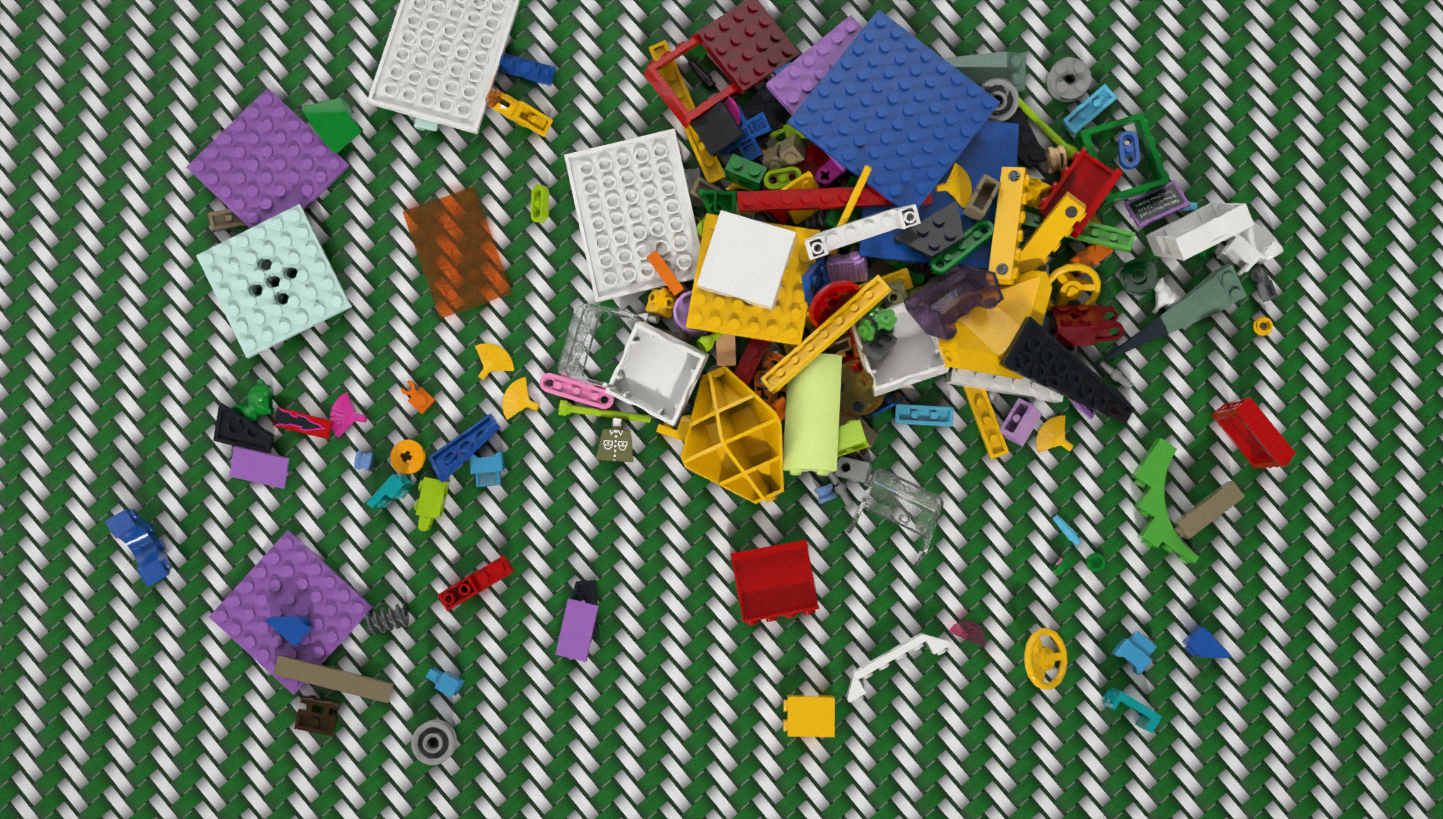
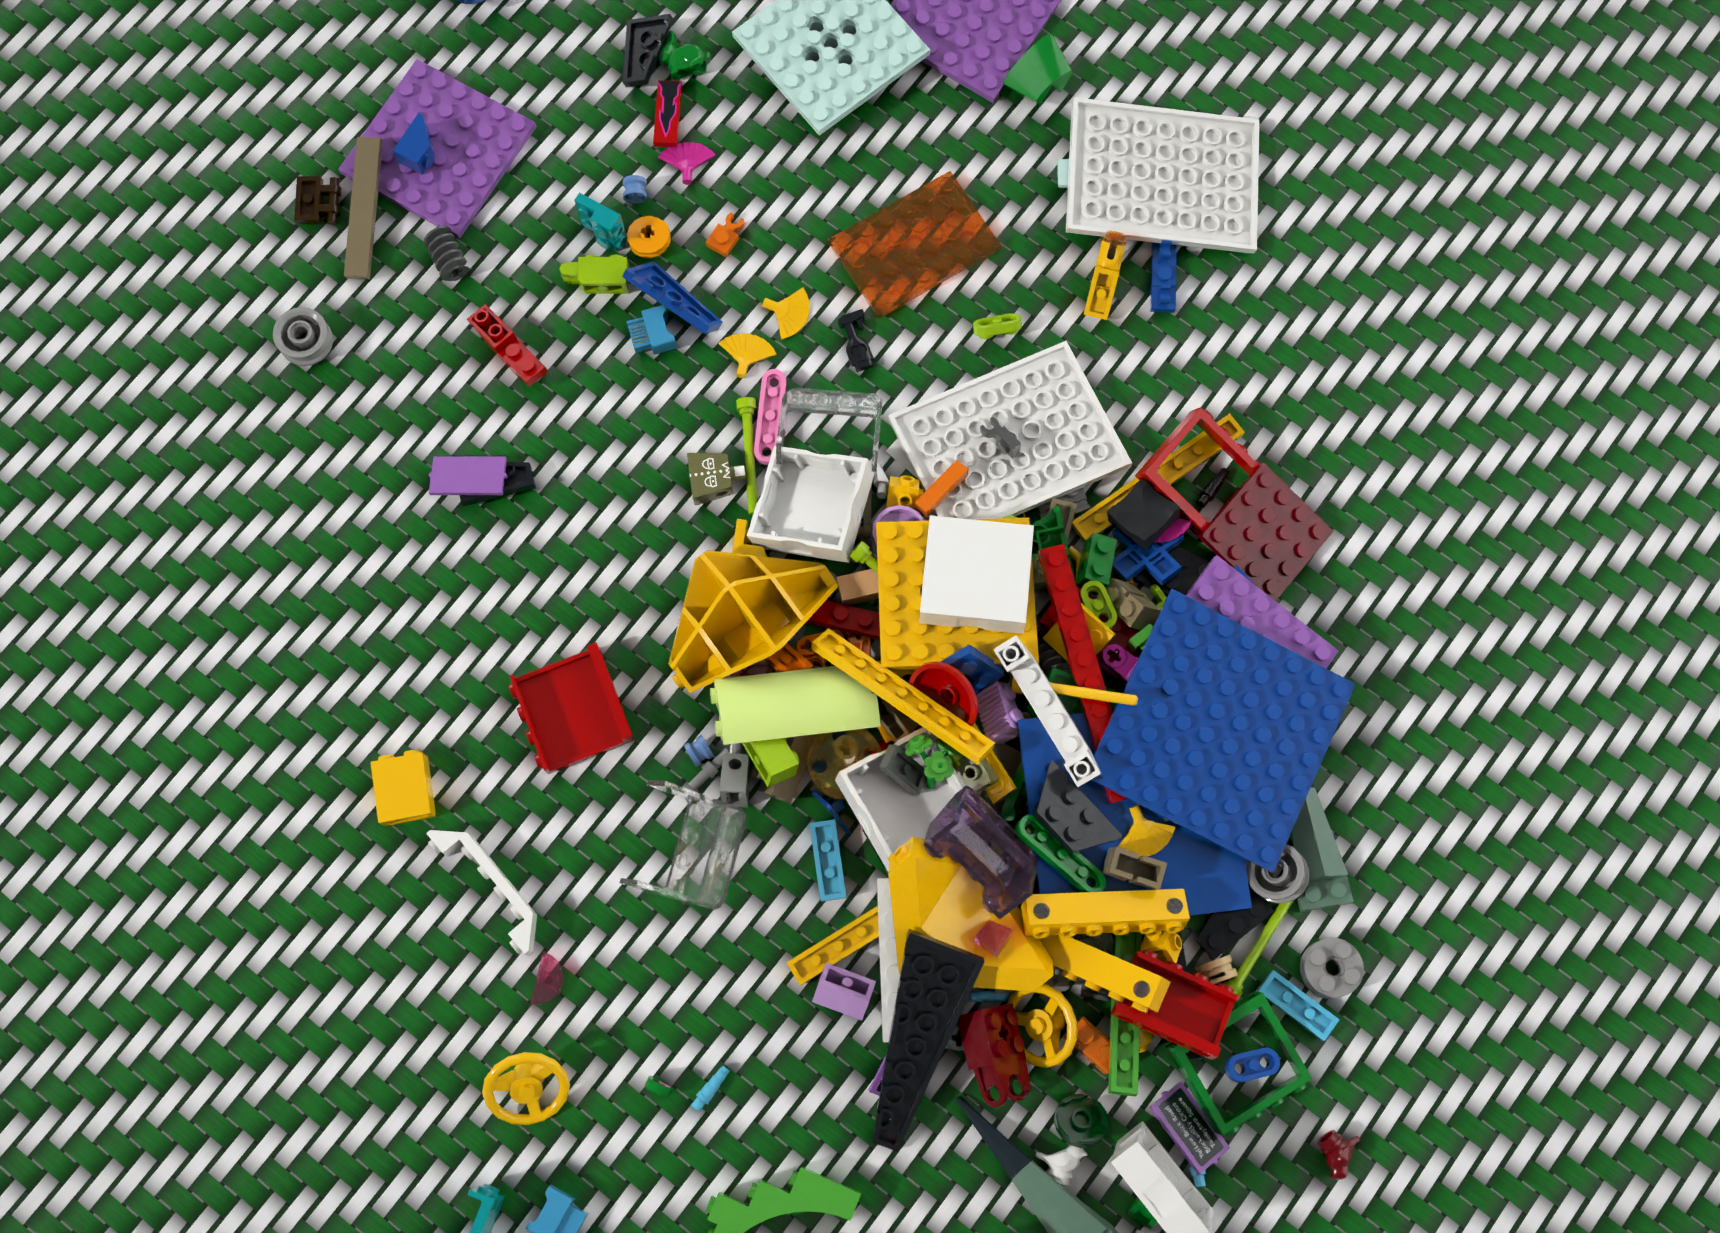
camera: 75 degrees right, 10 degrees down
medium lavender piece [230,446,290,489] -> none
dark azure piece [426,667,465,698] -> none
yellow hand [1036,415,1074,453] -> none
green tile [1085,553,1106,572] -> none
light grey bar [1098,361,1134,390] -> none
none -> black piece [838,309,874,372]
none -> slope [974,920,1013,957]
none -> dark grey plate [980,417,1021,459]
none -> bright green plate [1127,624,1153,653]
none -> dark red animal [1318,1130,1361,1180]

